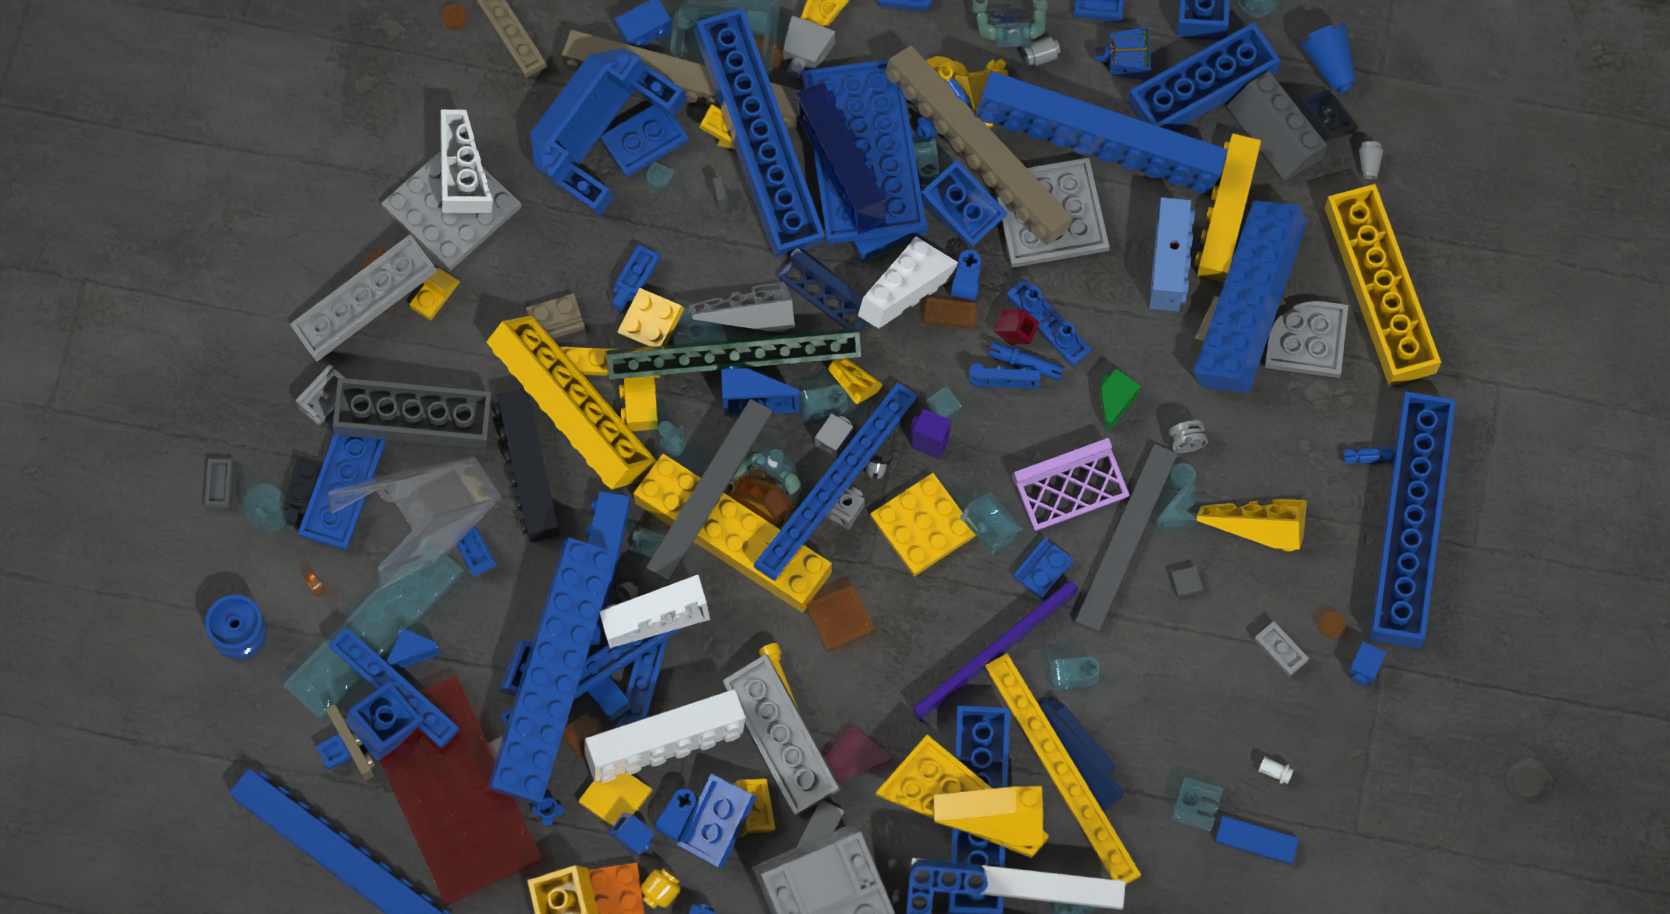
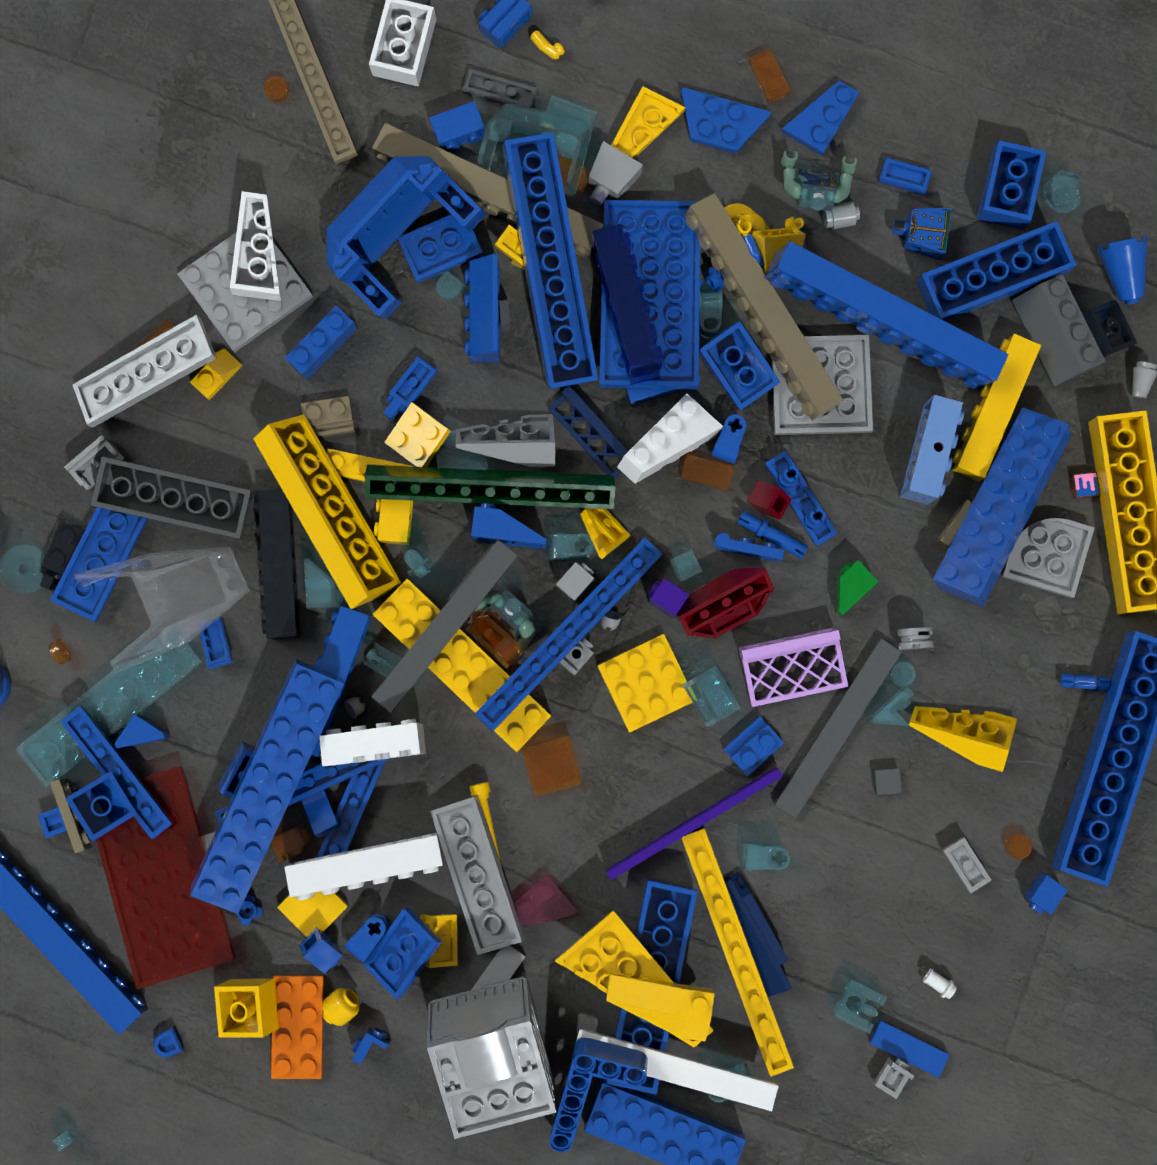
camera: 10 degrees right, 15 degrees up
none -> blue brick [285,306,357,380]
none -> clear light blue slope [304,559,344,610]
none -> blue slope [465,254,500,363]
none -> dark red wedge [677,567,775,638]
none -> light grey bracket [873,1057,915,1099]
none -> tile [1070,471,1101,499]

